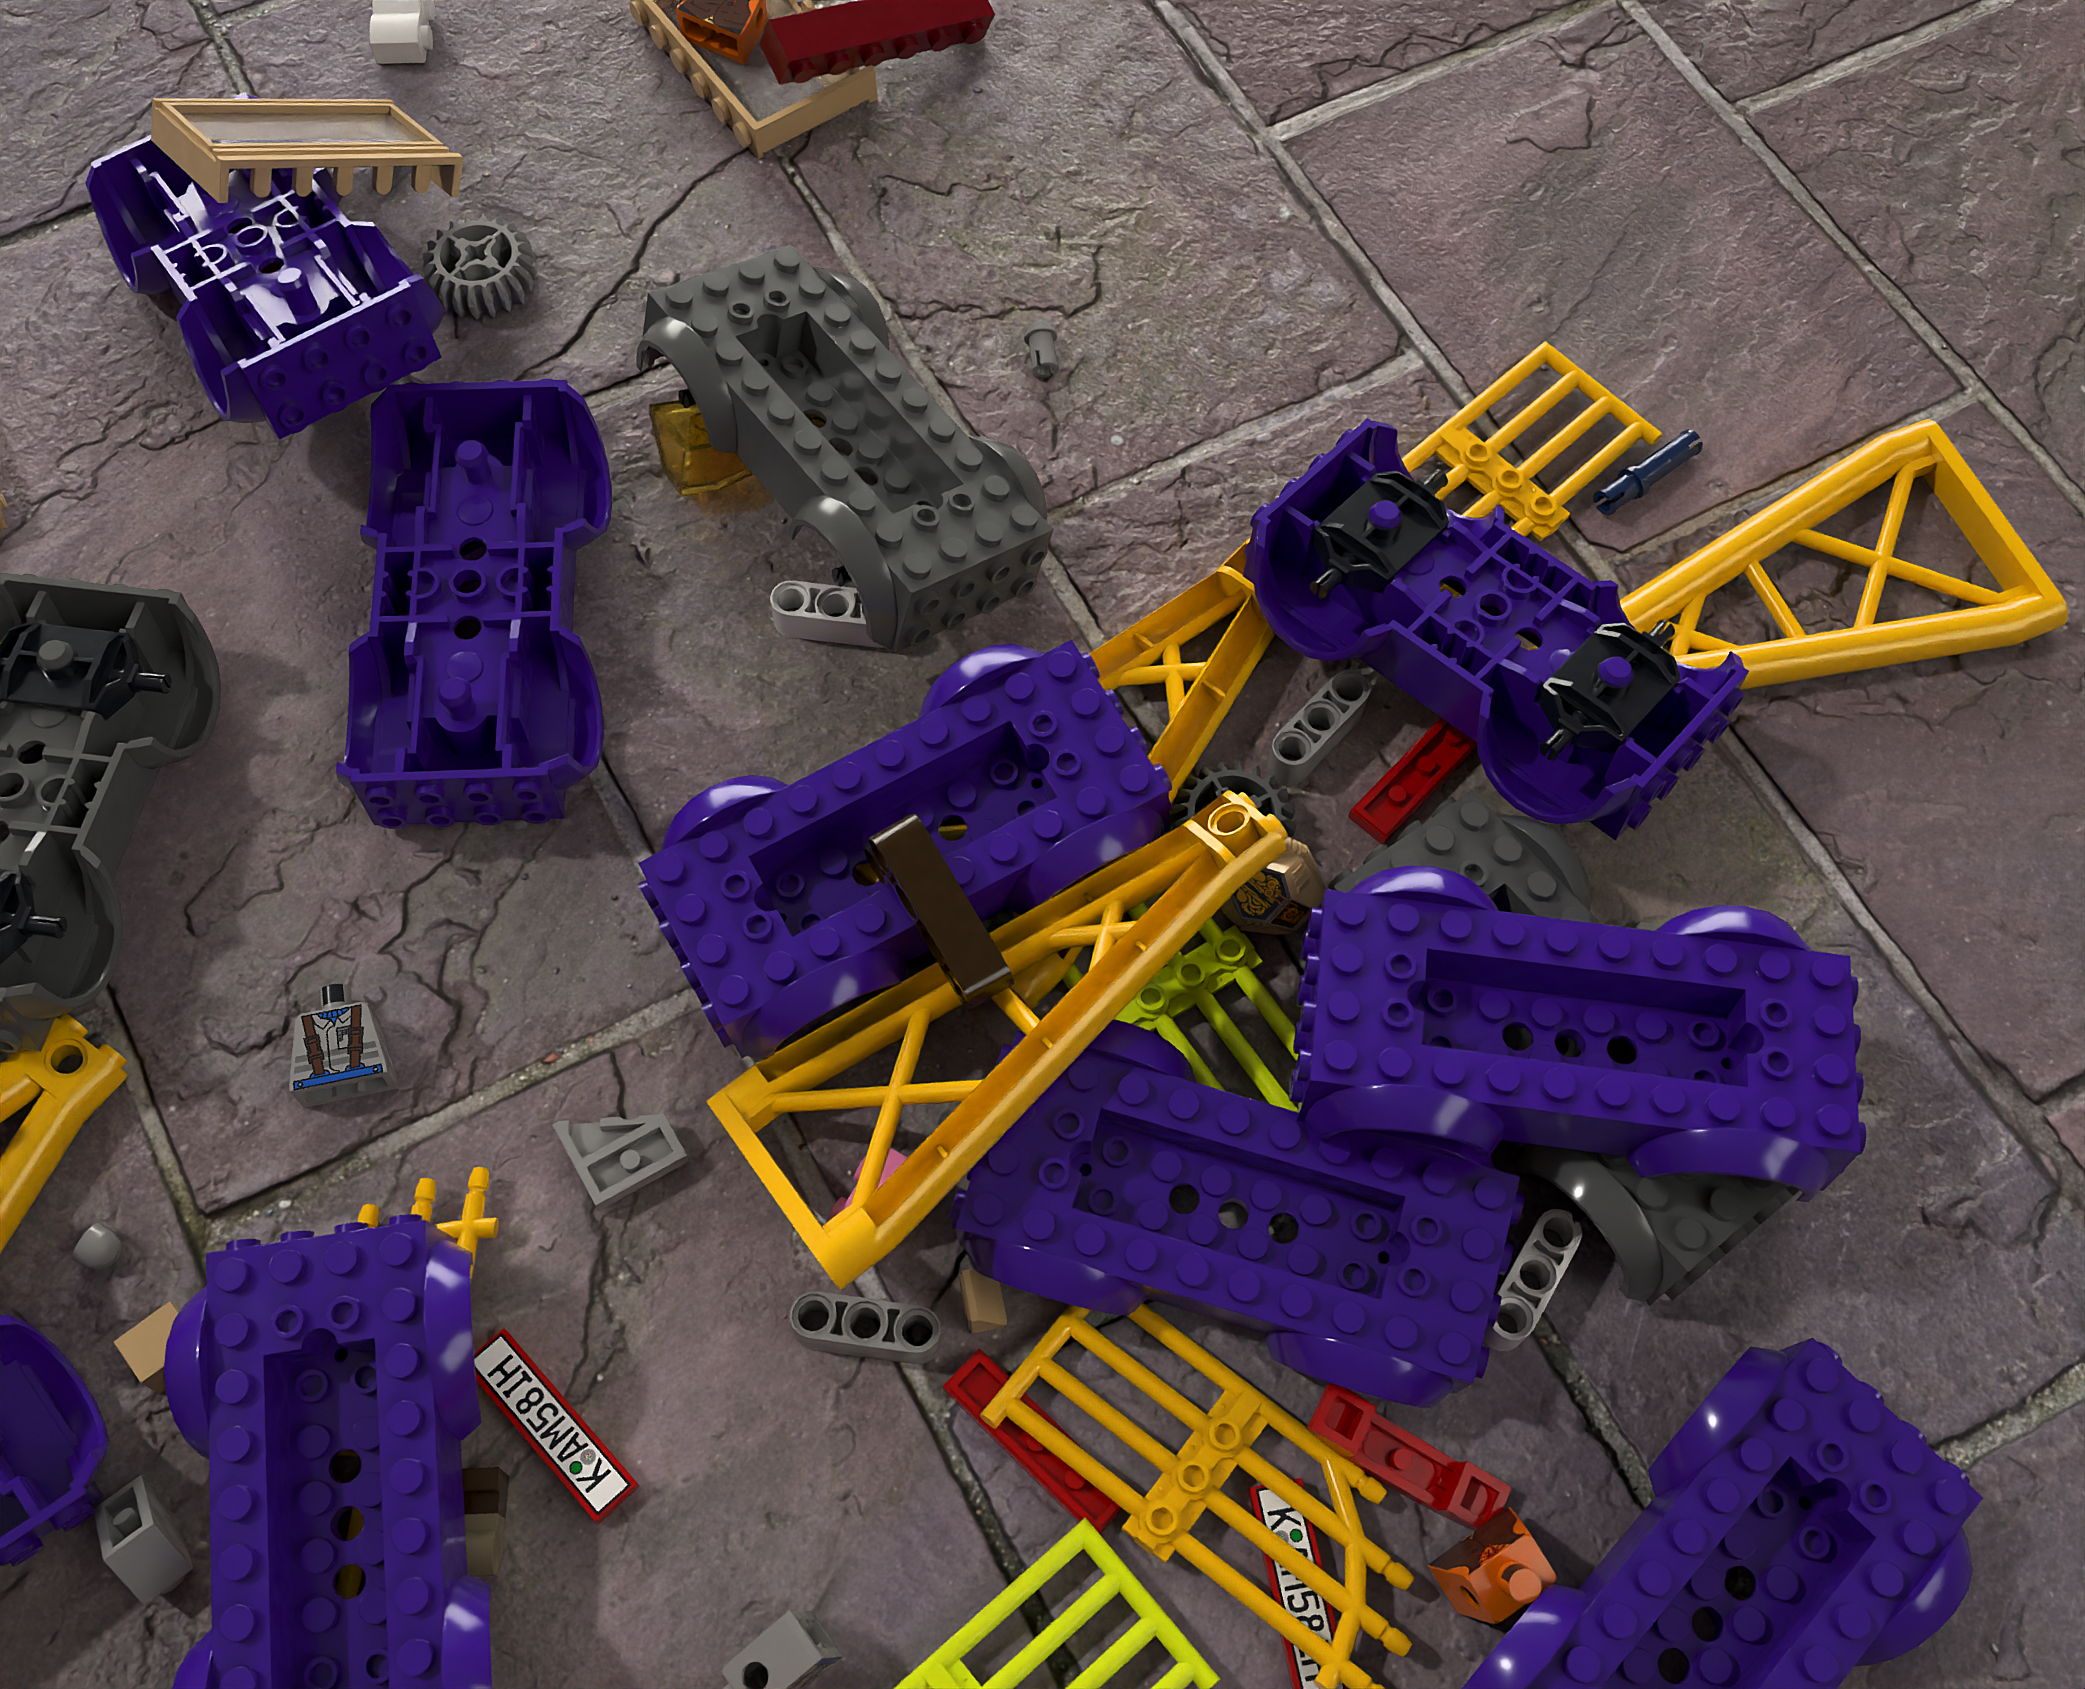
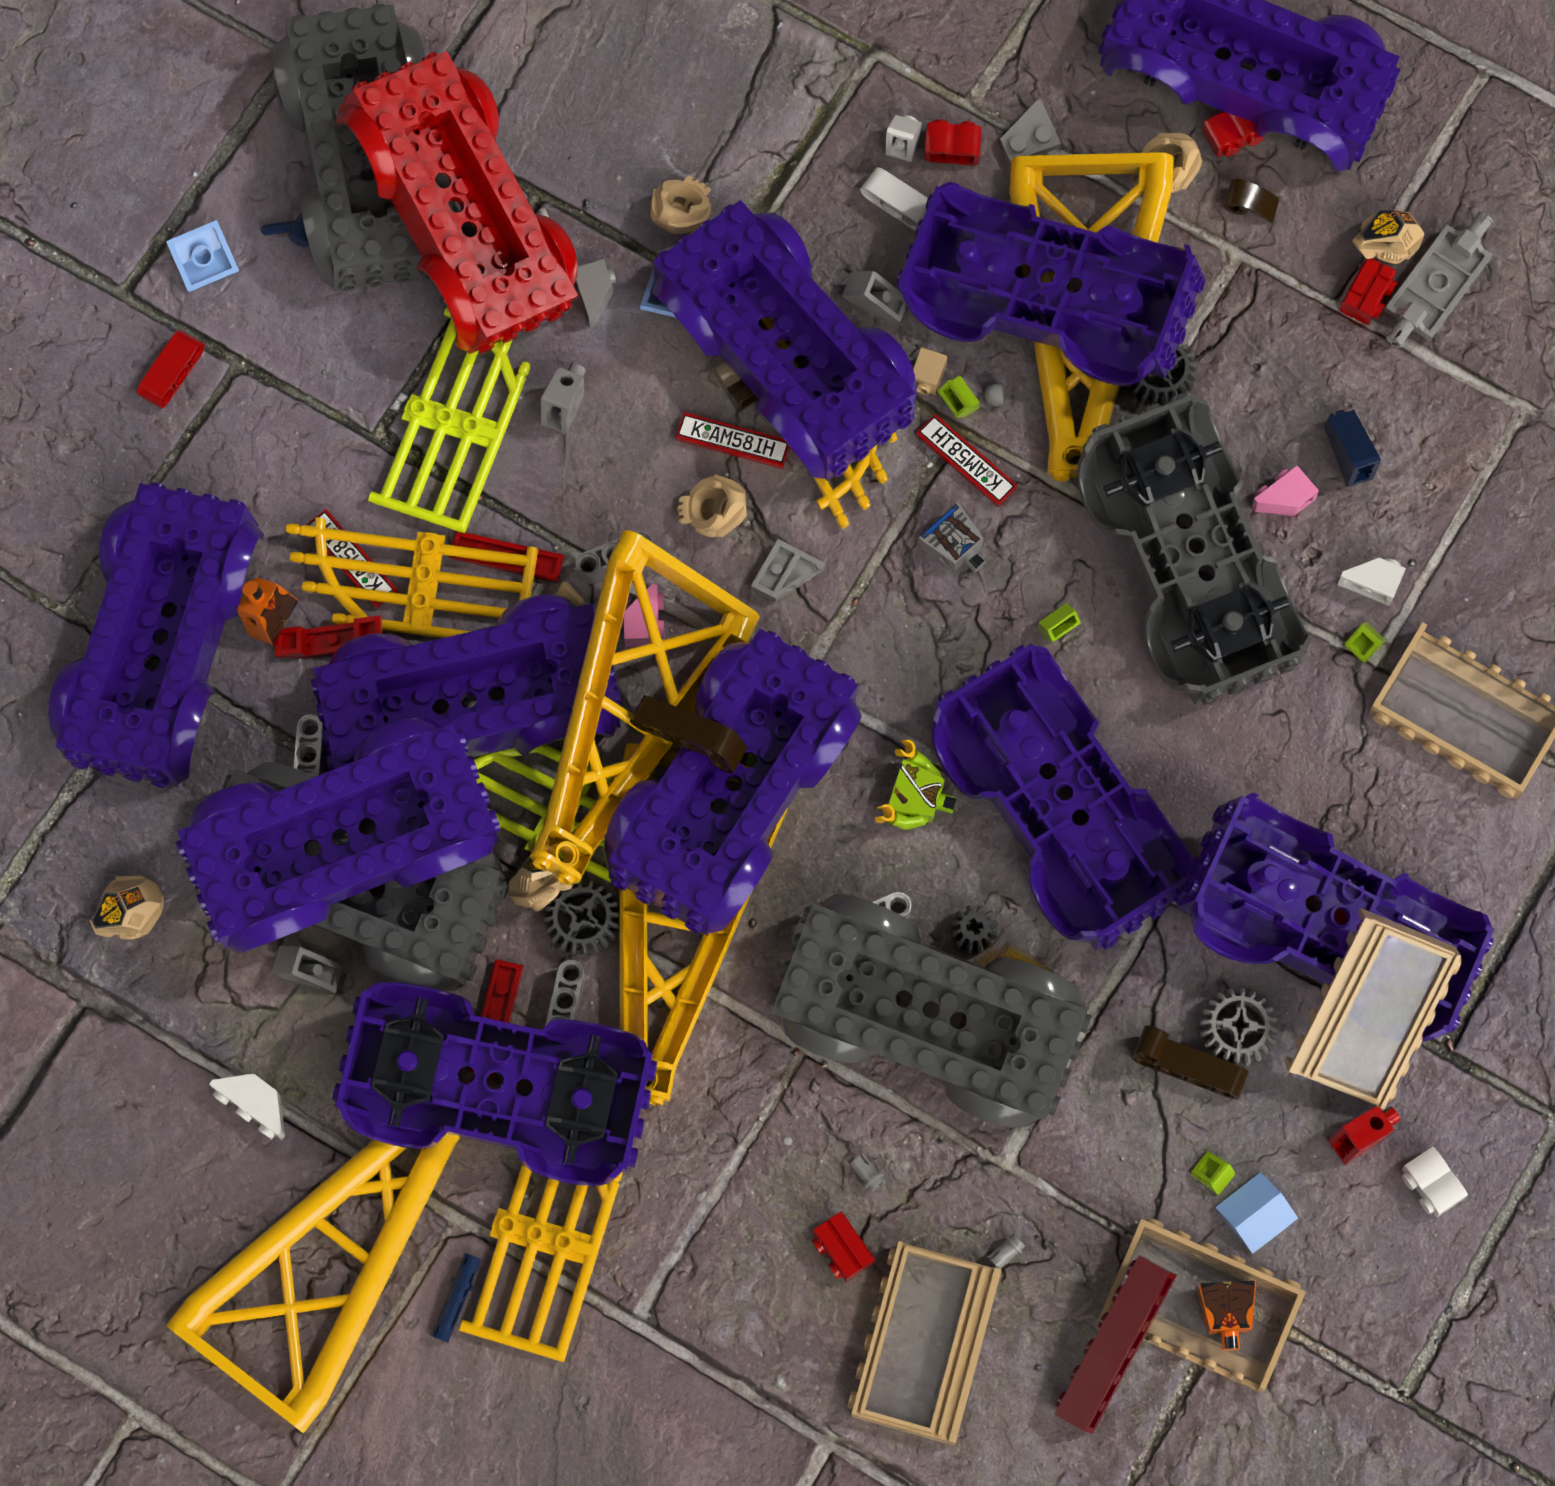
camera: 155 degrees right, 10 degrees up
none -> tan helmet [89,876,164,940]
none -> white slope [209,1074,285,1141]
none -> tan helmet [677,474,747,538]
none -> red brick [811,1211,875,1283]
none -> window [847,1241,1002,1446]
none -> lime torso [875,740,957,831]
none -> tile [916,414,1017,507]
none -> lime piece [937,375,980,418]
none -> dark grey gear [950,905,999,954]
none -> light grey pin [987,1234,1025,1269]
none -> lime piece [1037,603,1081,642]
none -> dark brown beam [1132,1025,1249,1100]
none -> lime slope [1190,1151,1235,1195]
none -> light blue slope [1215,1172,1298,1254]
none -> red torso [1328,1106,1400,1165]

